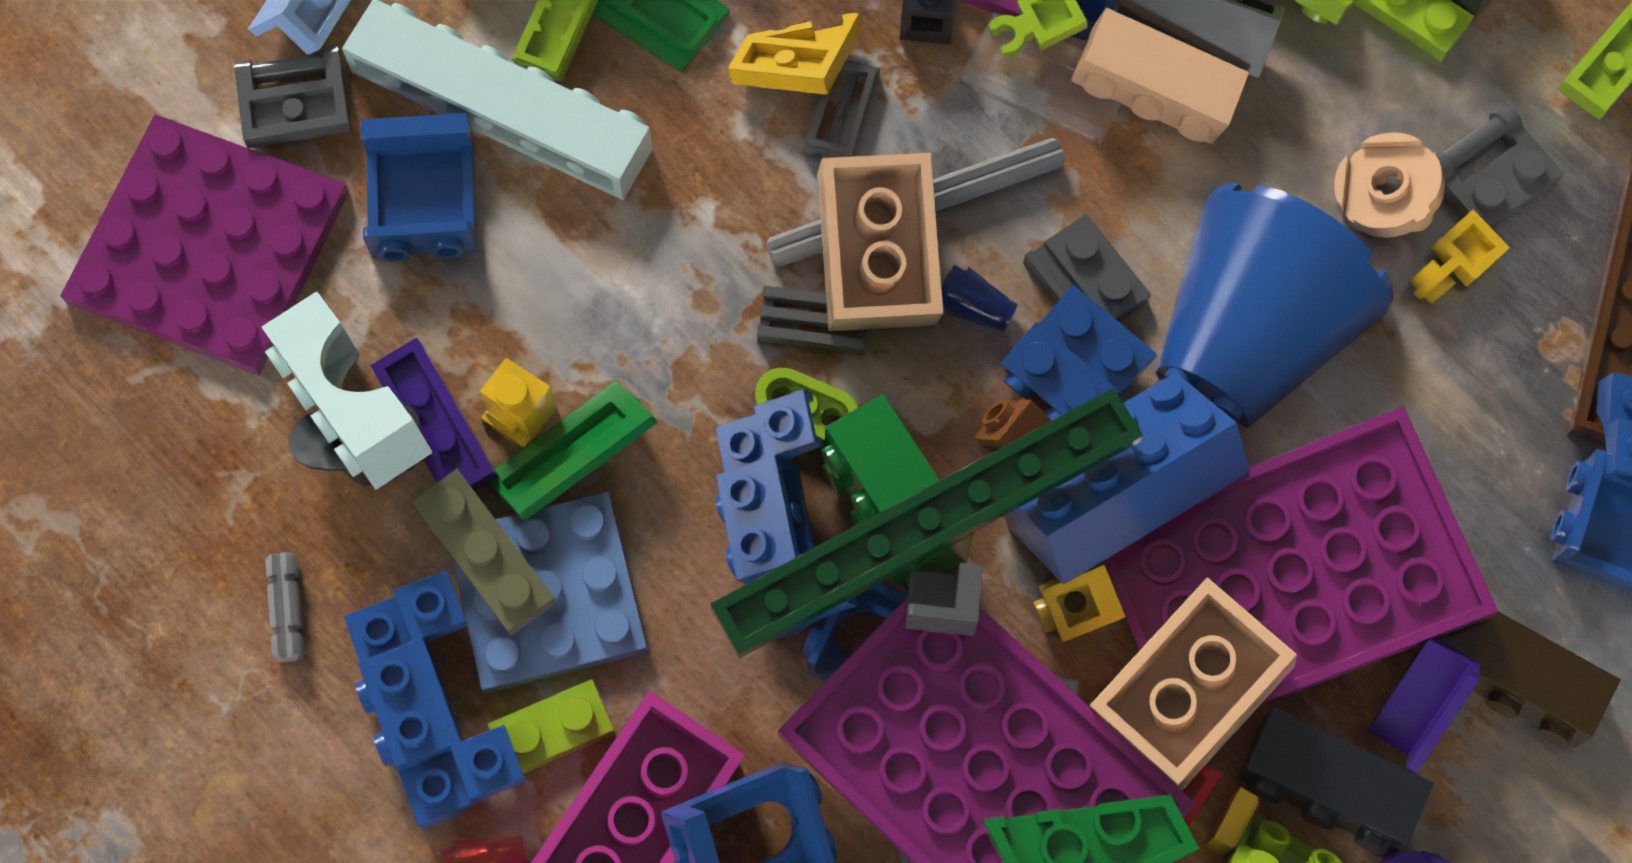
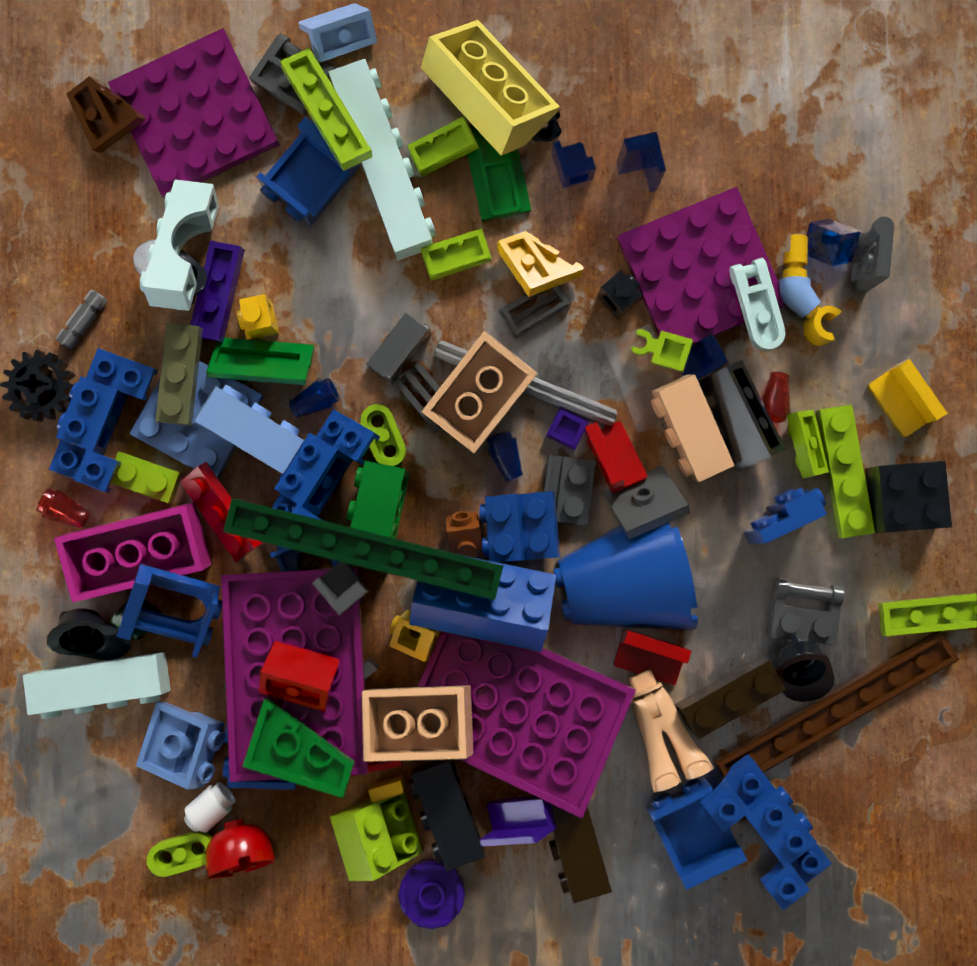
camera: 45 degrees right, 15 degrees up
light nougat plate [1334,133,1445,238] -> none
yellow plate [1409,210,1510,304] -> none
none -> black gear [0,350,75,422]
none -> reddish brown wing [66,76,146,153]
none -> red plate [180,462,262,562]
none -> light blue brick [194,384,304,474]
none -> red panel [258,641,340,712]
none -> lime plate [280,48,372,171]
none -> clear blue cone [289,378,340,418]
none -> dark grey panel [366,313,432,385]
none -> lime plate [420,228,492,281]
none -> dark purple tile [545,407,589,451]
none -> red panel [585,421,647,494]
none -> dark grey plate [602,466,691,539]
none -> red panel [613,628,692,685]
none -> light nougat piece [627,669,714,793]
none -> dark brown brick [675,656,787,740]
none -> blue plate [744,487,827,544]
none -> black piece [776,635,834,702]

